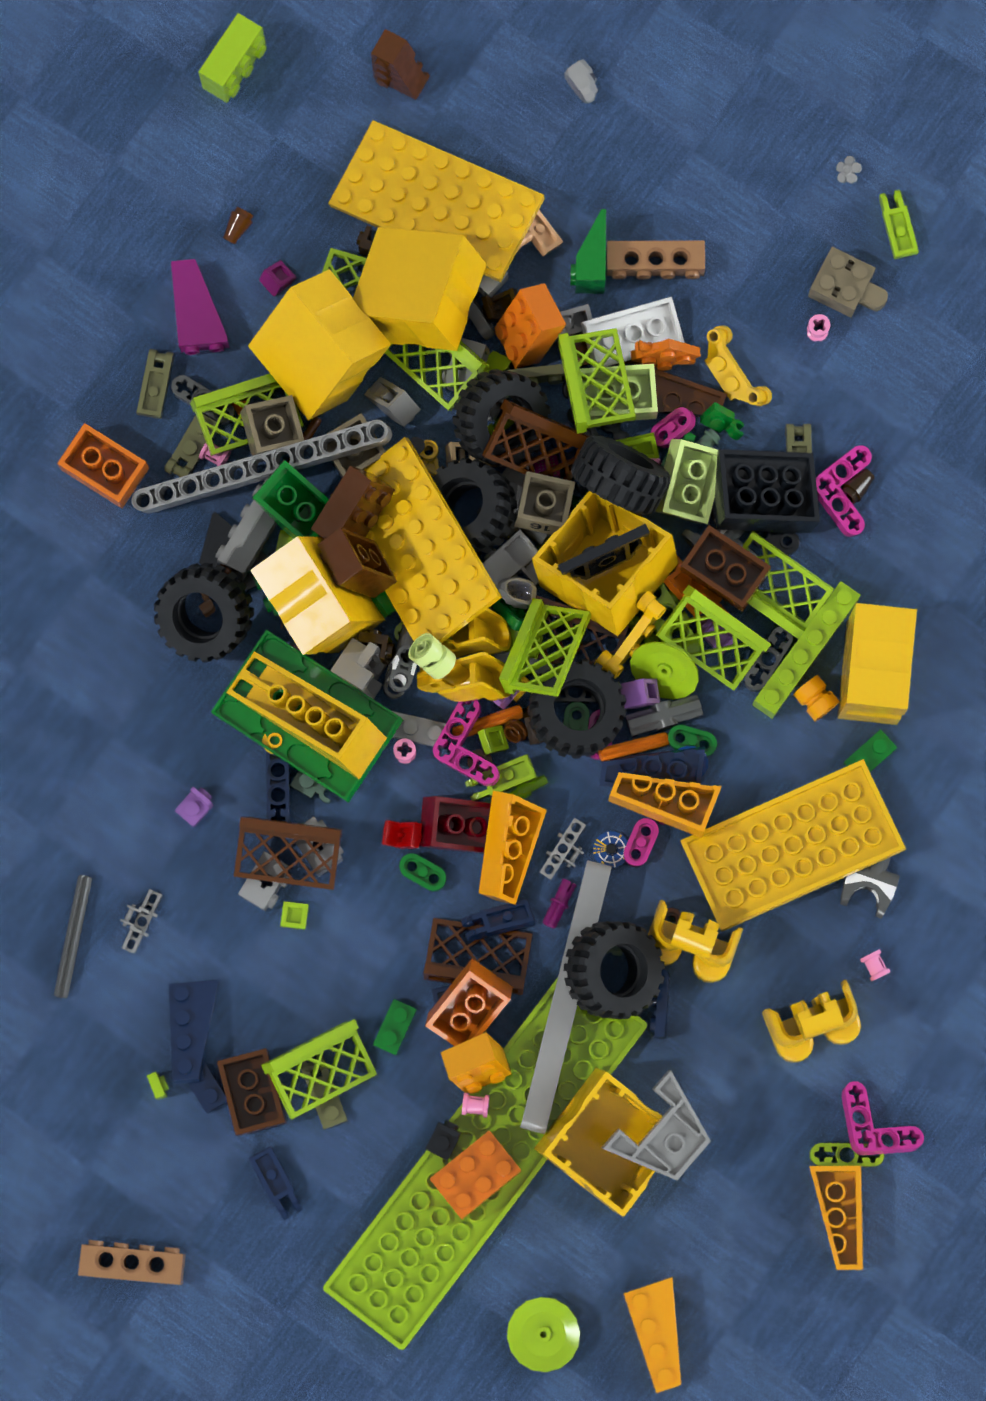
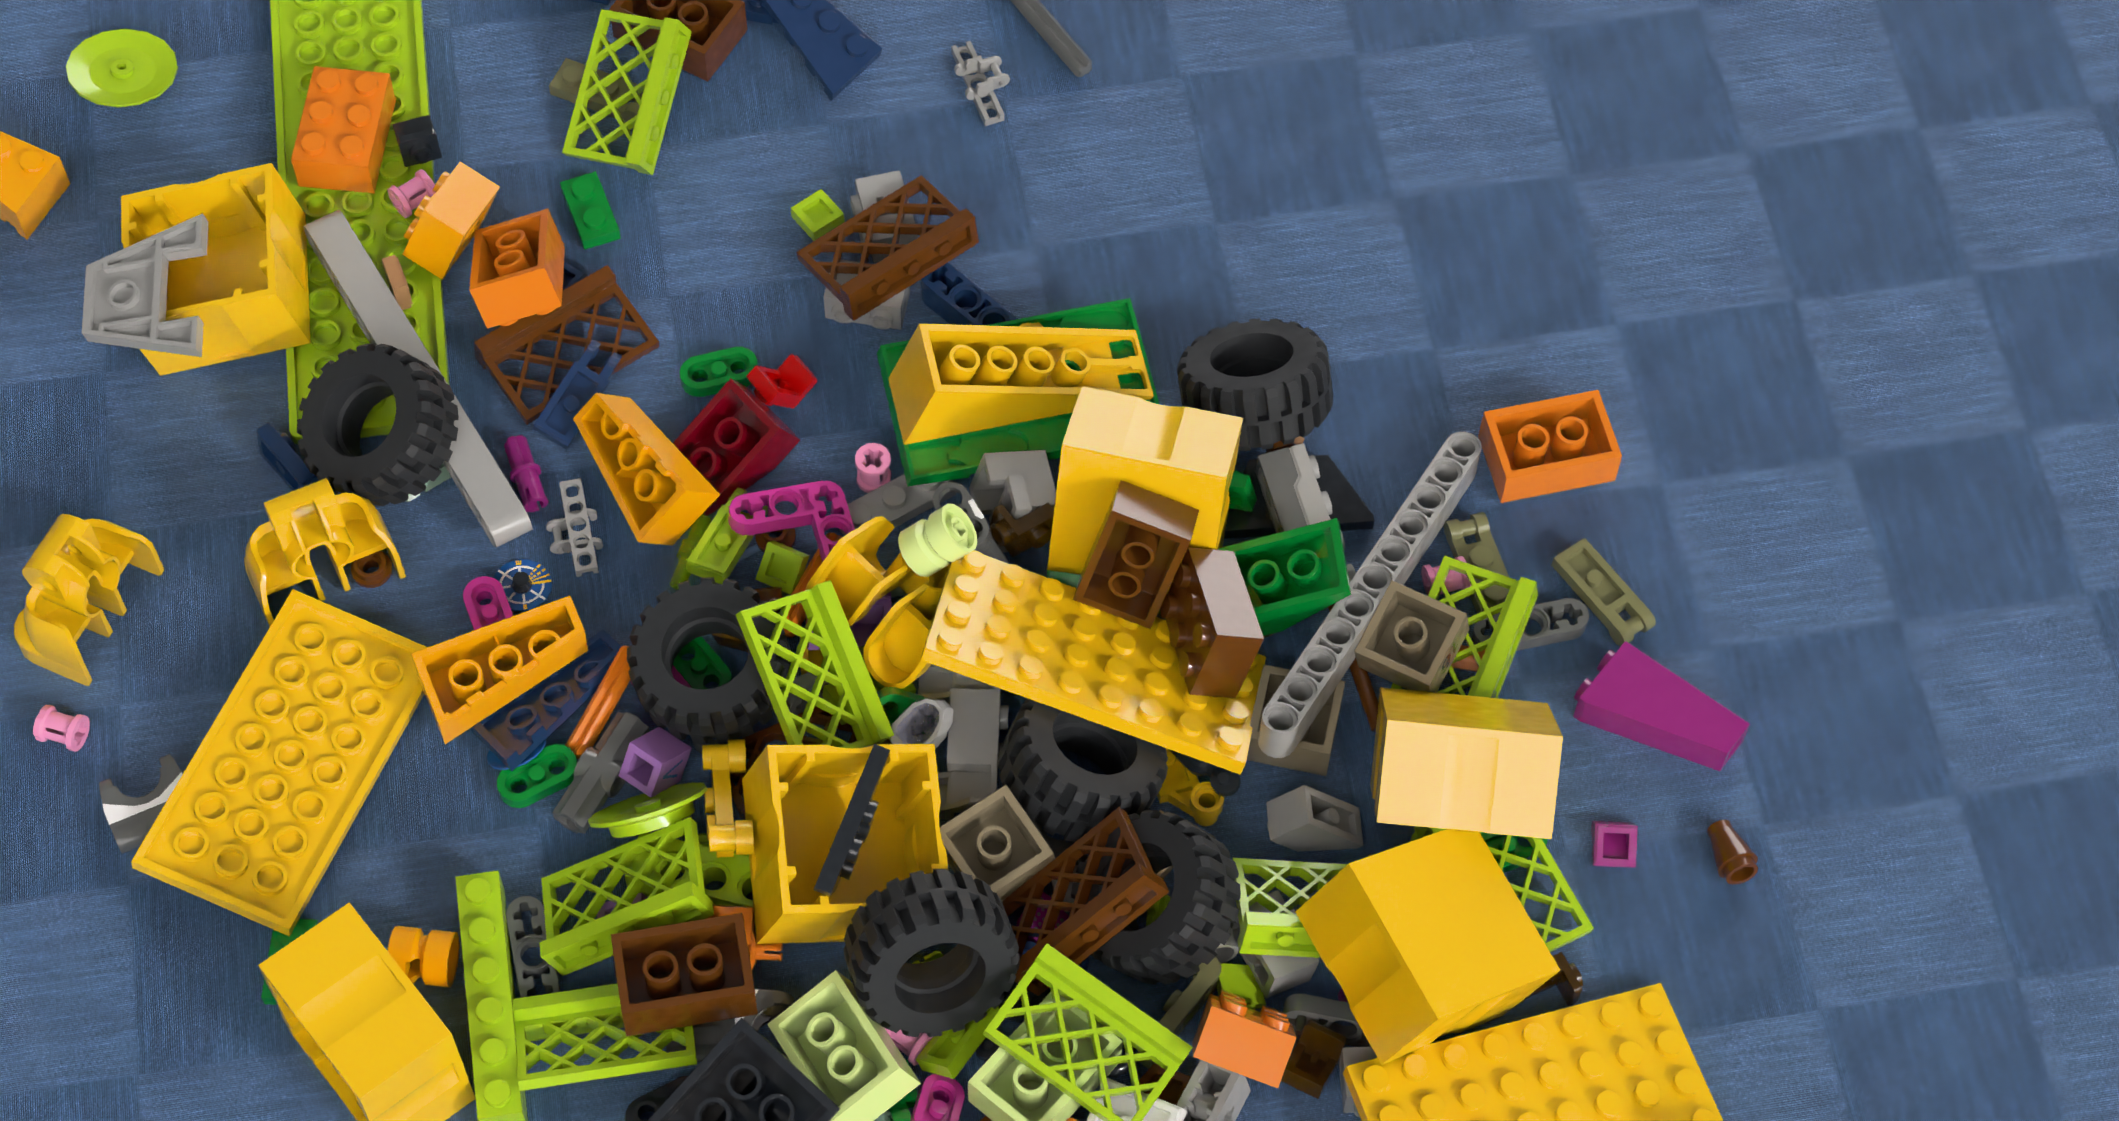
camera: 130 degrees right, 20 degrees down
medium lavender bracket [175,787,214,828] -> none
lime brick [198,13,267,103] -> none
none -> medium nougat tile [382,255,413,310]

